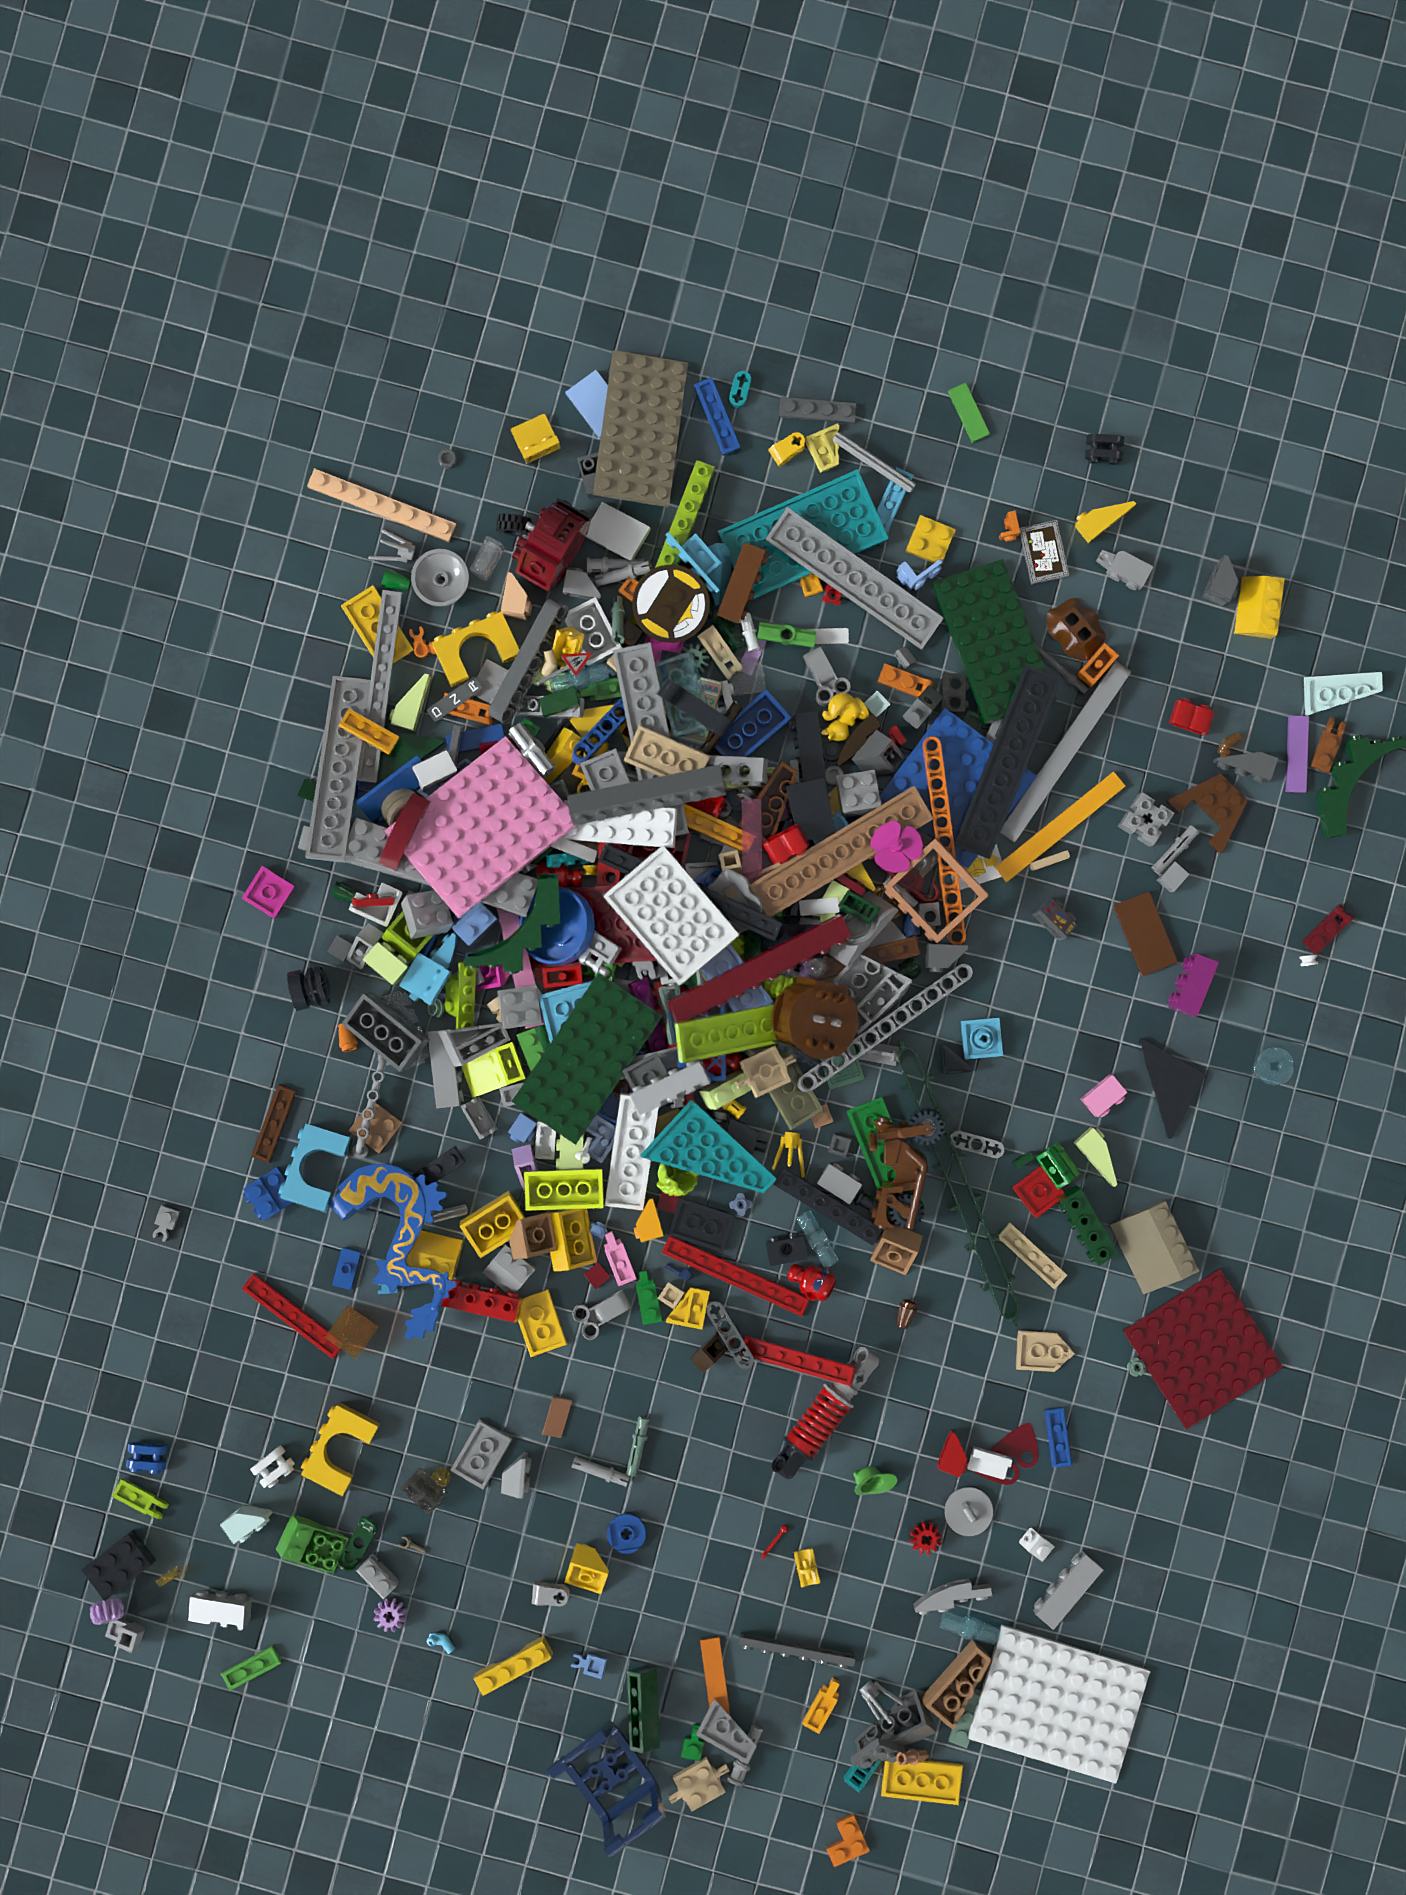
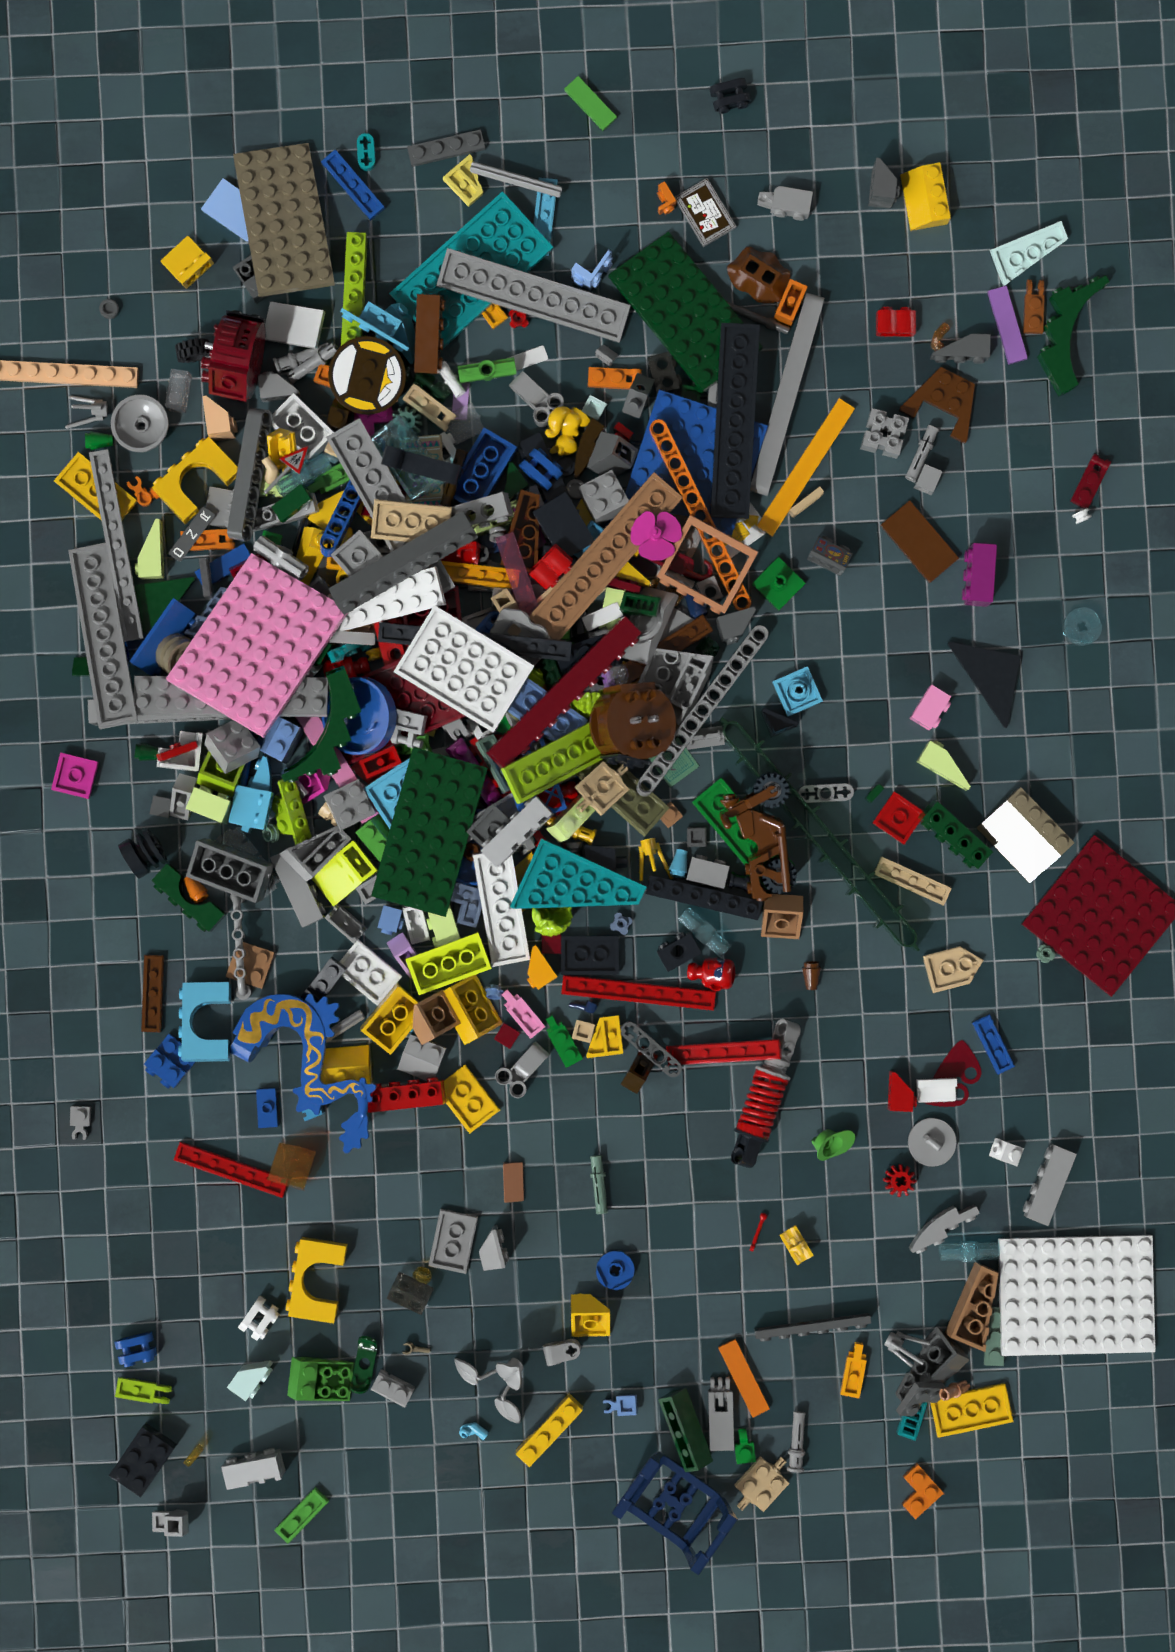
camera: 20 degrees left, 0 degrees up
lavender gear [90,1598,124,1625] -> none
light orange plate [339,709,399,755] -> none
lavender gear [374,1598,407,1632] -> none
dark red slope [379,793,431,872] -> none
white panel [413,751,457,791] -> none
light grey pin [571,1456,630,1487] -> none
white hand [575,1137,592,1164] -> none
sand green pin [610,596,625,645] -> none
light grey wing [696,1699,756,1764] -> none
yellow piece [768,432,805,466] -> none
yellow plate [905,515,956,563] -> none
green brick [1036,1142,1080,1189] -> none
yellow slope [1074,501,1136,543] -> none
none -> dark green arch [151,863,227,932]
none -> white tile [339,939,402,1006]
none -> light grey plant [454,1357,523,1423]
none -> dark green slope [505,462,529,502]
none -> blue brick [519,448,563,491]
none -> medium azure cone [669,849,688,879]
none -> light grey hinge [708,1377,734,1451]
none -> green tile [751,557,806,611]

